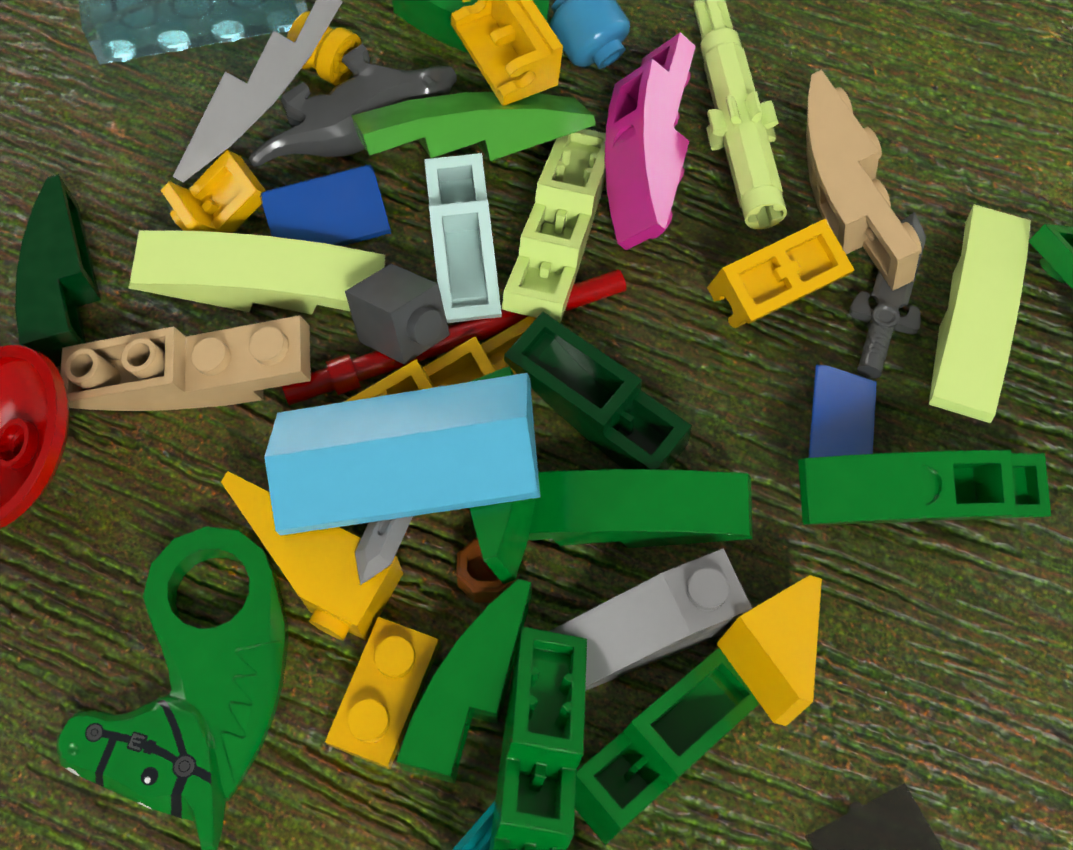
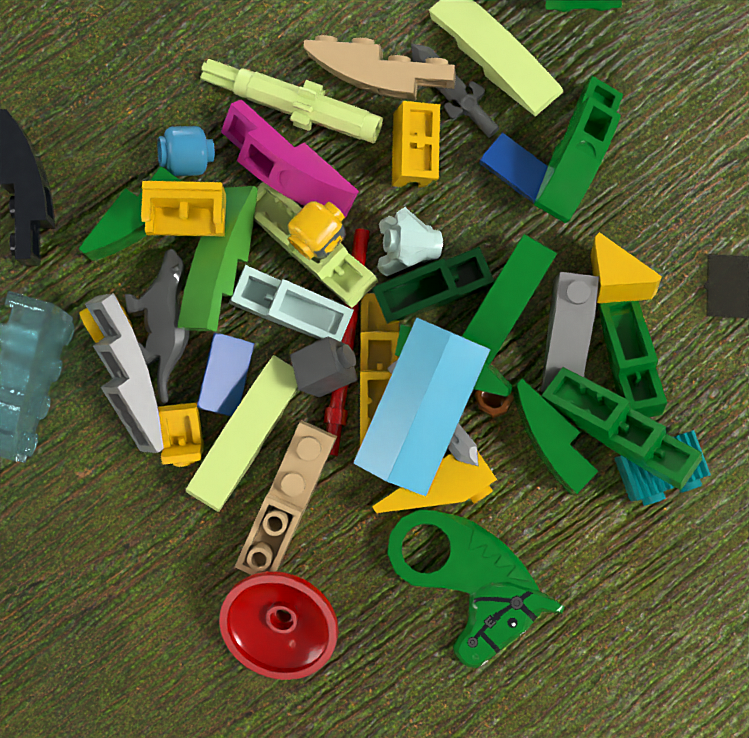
camera: 65 degrees left, 15 degrees up
dark green slope [15,174,101,367] -> none
yellow plate [325,617,441,769] -> none
none -> yellow head [287,201,346,260]
none -> light aqua rock [377,207,443,276]

